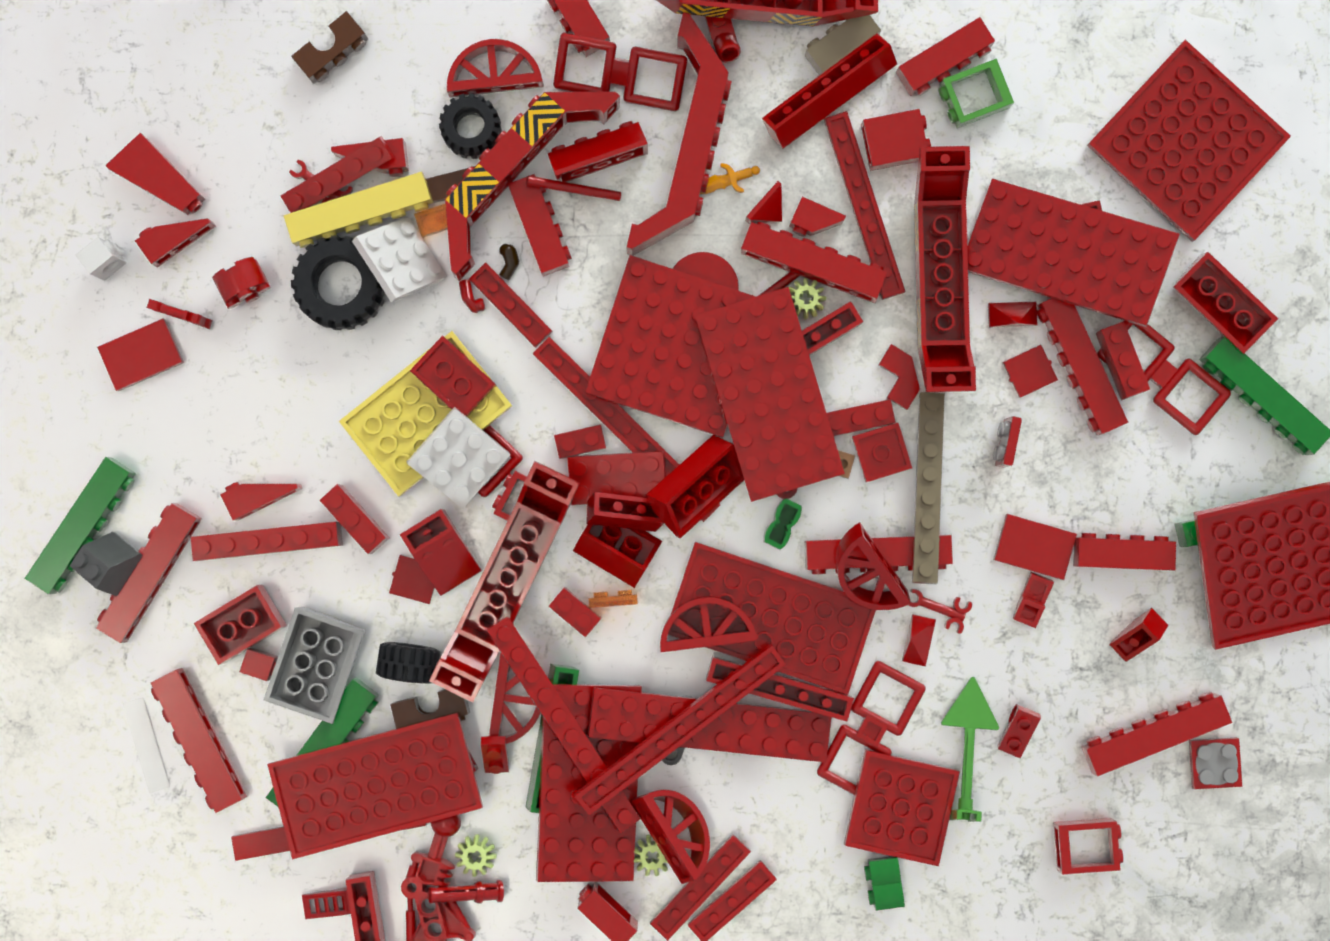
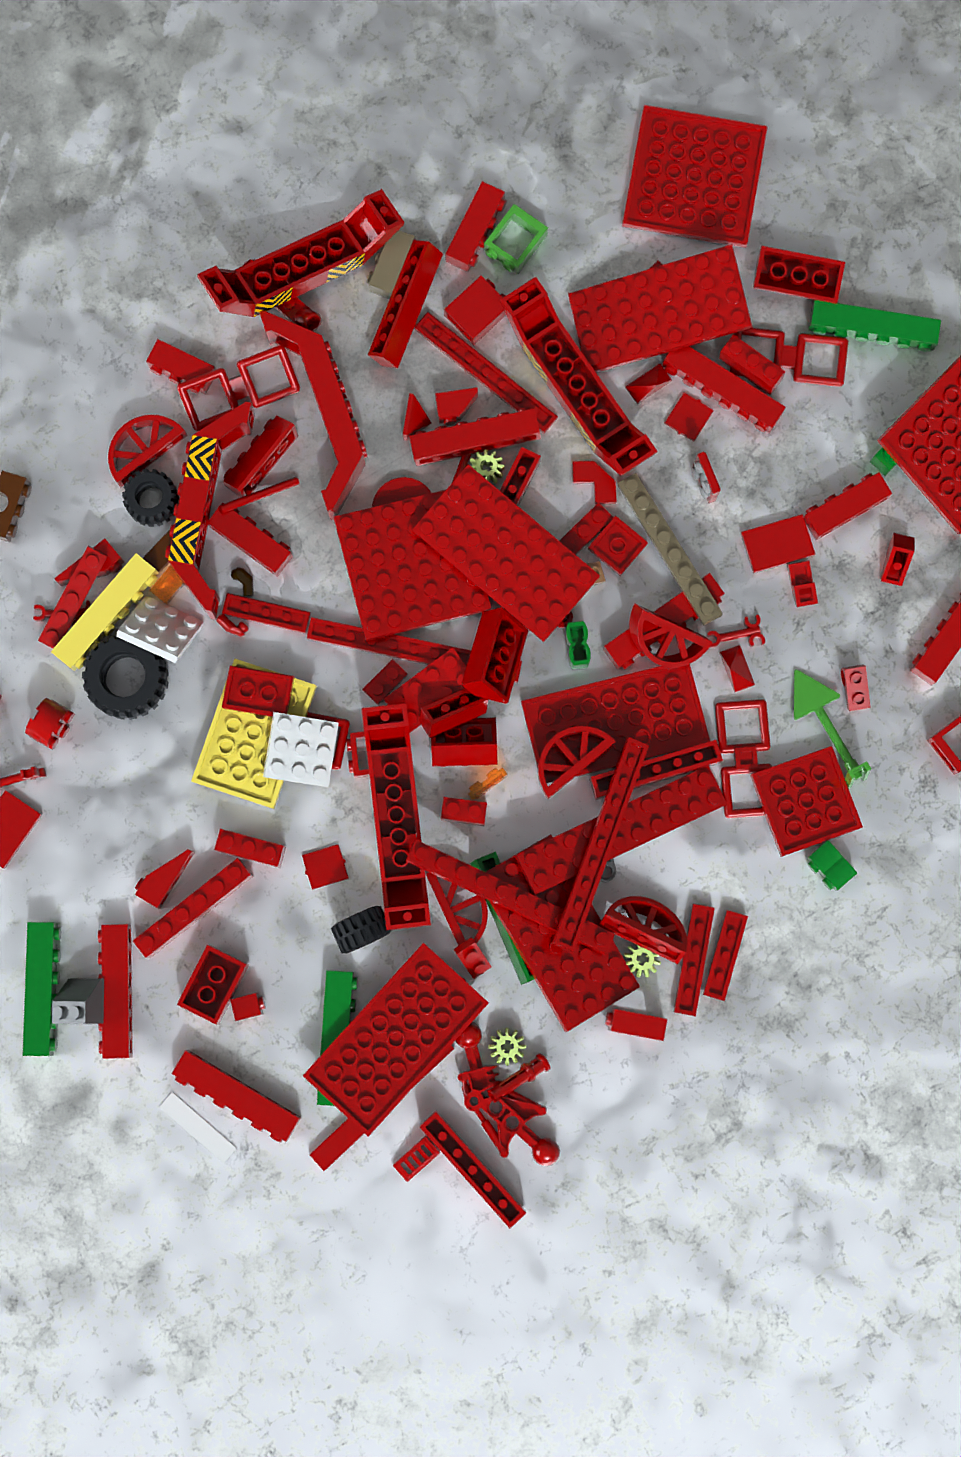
camera: 30 degrees left, 5 degrees down
light grey slope [263,607,365,724] -> none
reddish brown arch [390,689,470,729] -> none
red slope [400,509,482,596] -> none
light orange piece [701,163,760,194] -> none

